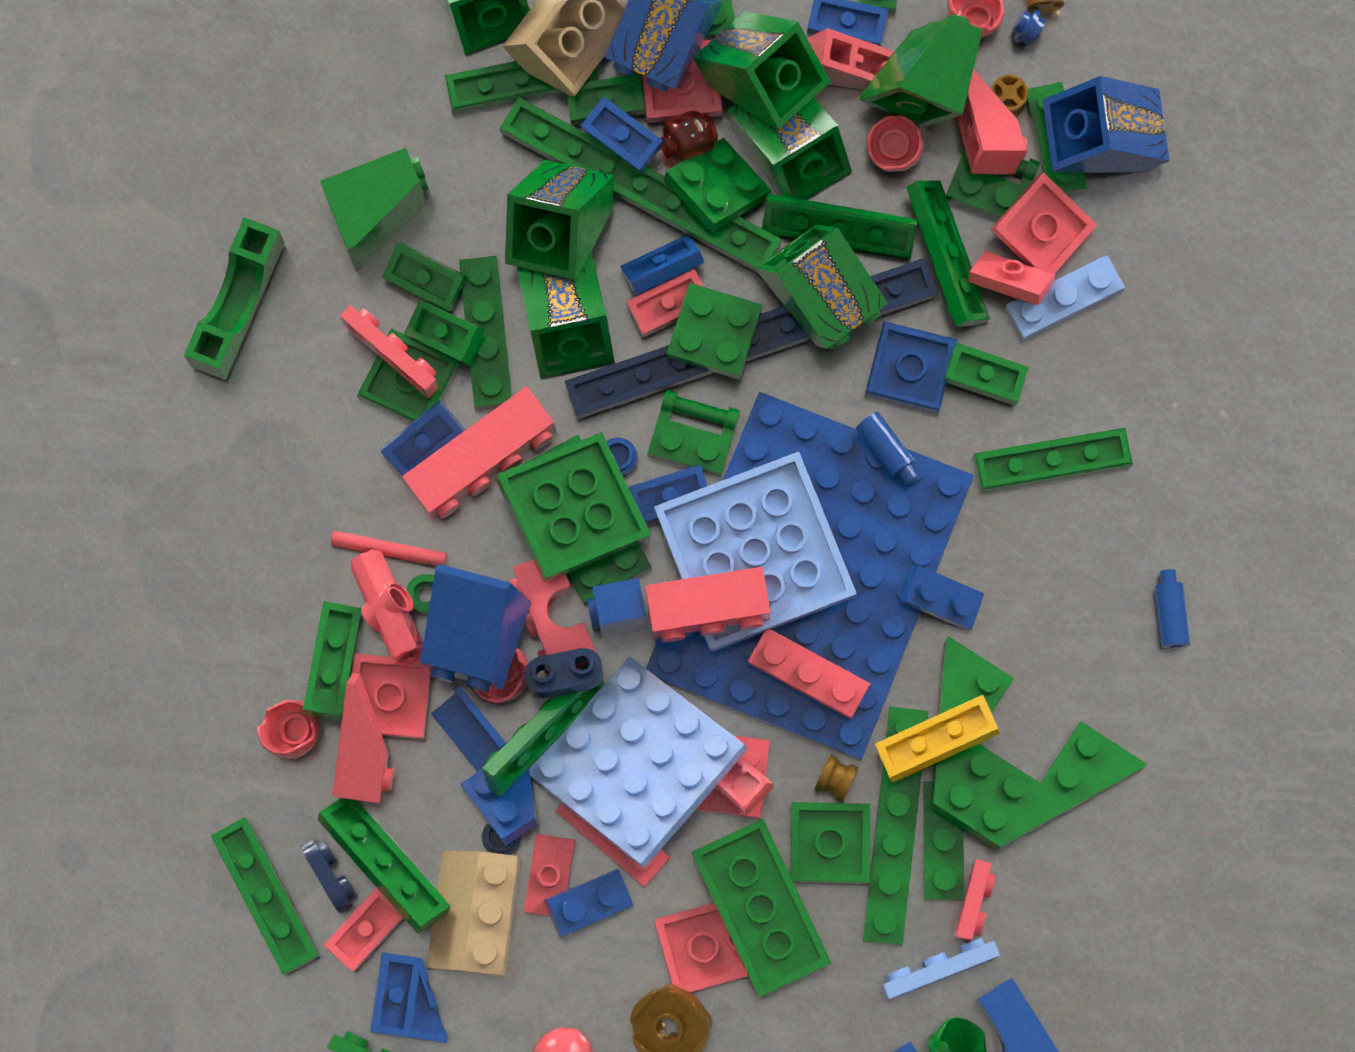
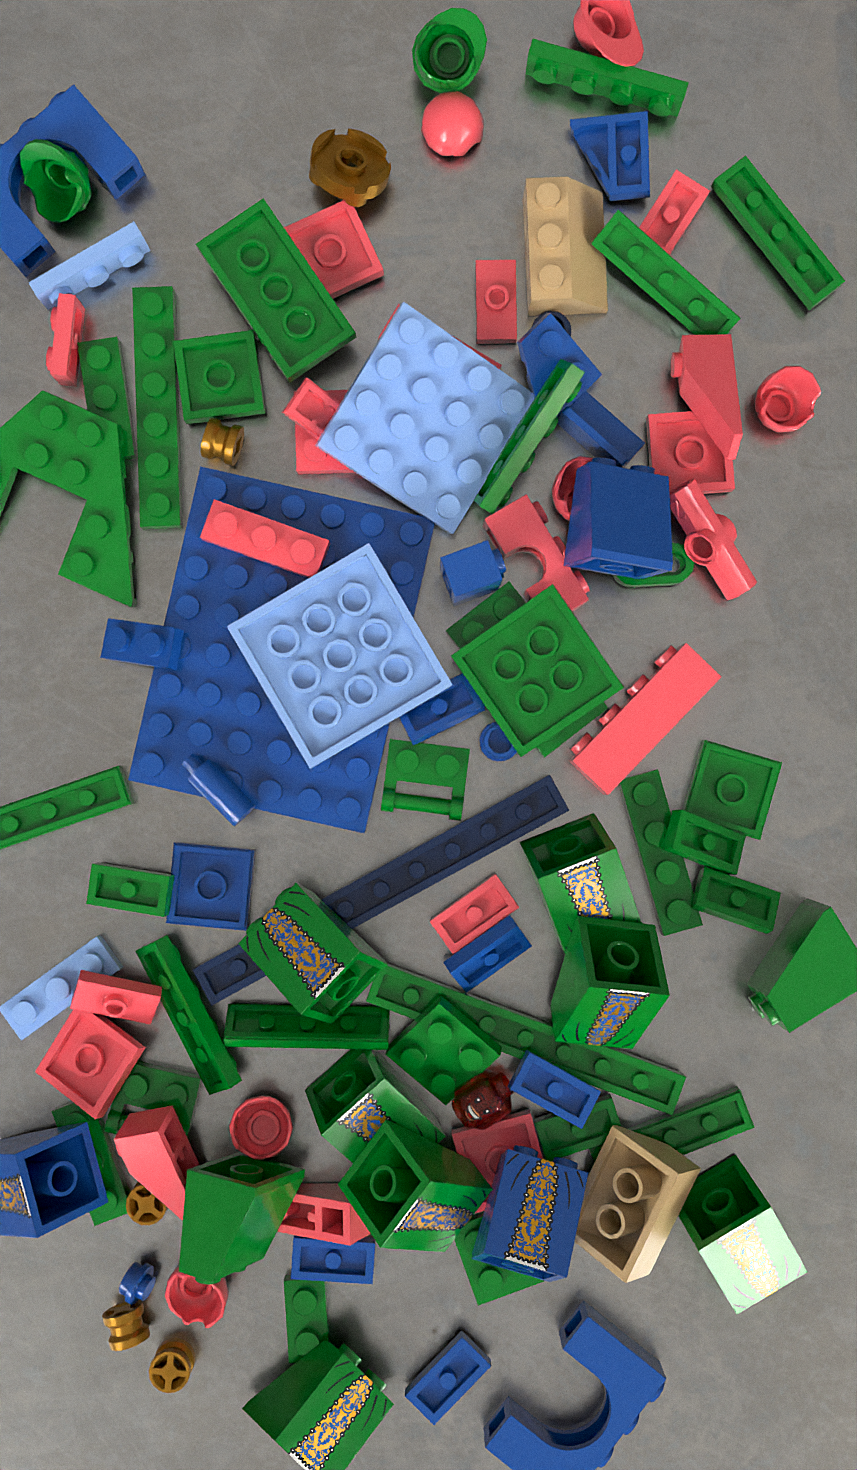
camera: 170 degrees right, 10 degrees up
dark blue plate [300,838,356,914] -> none
green plate [302,601,362,721] -> none
coral bar [331,531,447,567] -> none
coral plate [340,305,439,399] -> none
blue plate [381,400,465,476] -> none
dark blue plate [524,648,603,699] -> none
blue plate [544,869,633,937] -> none
coral brick [645,567,771,642] -> none
green plate [666,283,763,380] -> none
yellow plate [875,695,1001,782] -> none

